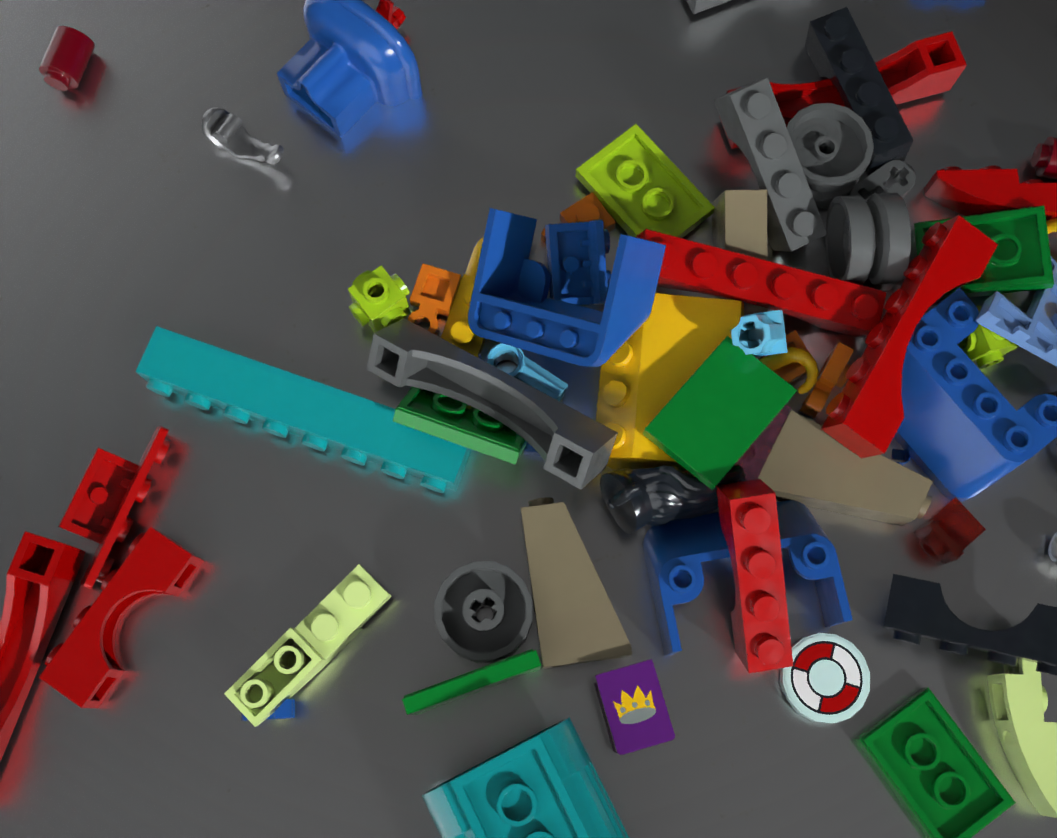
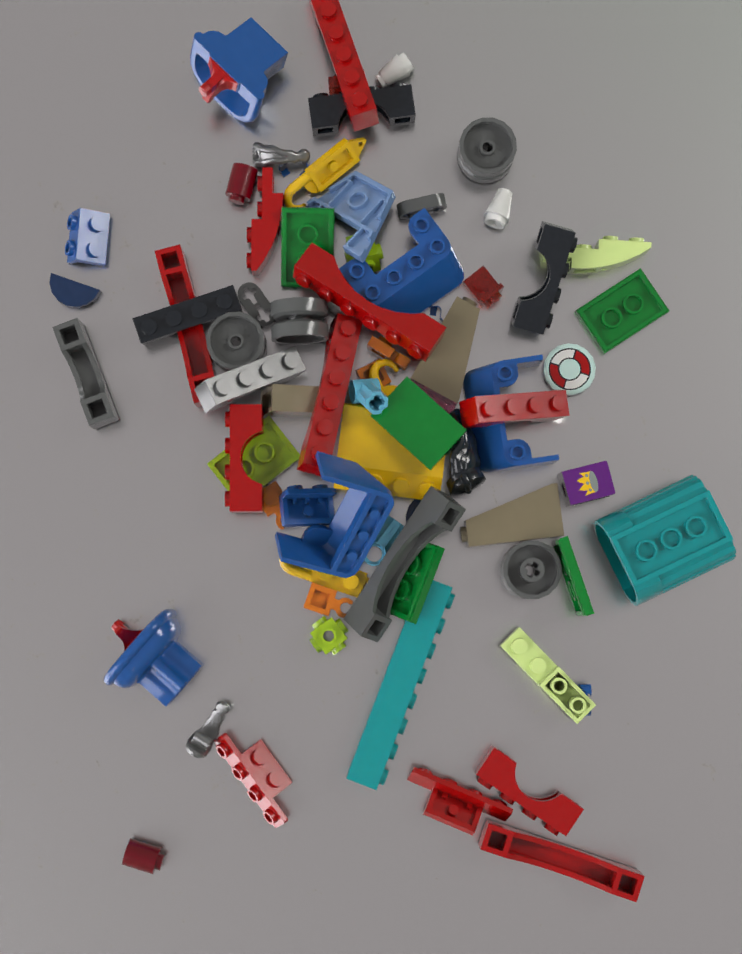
camera: 90 degrees left, 10 degrees up
none -> bracket [214,733,292,828]
none -> red arch [225,404,264,513]

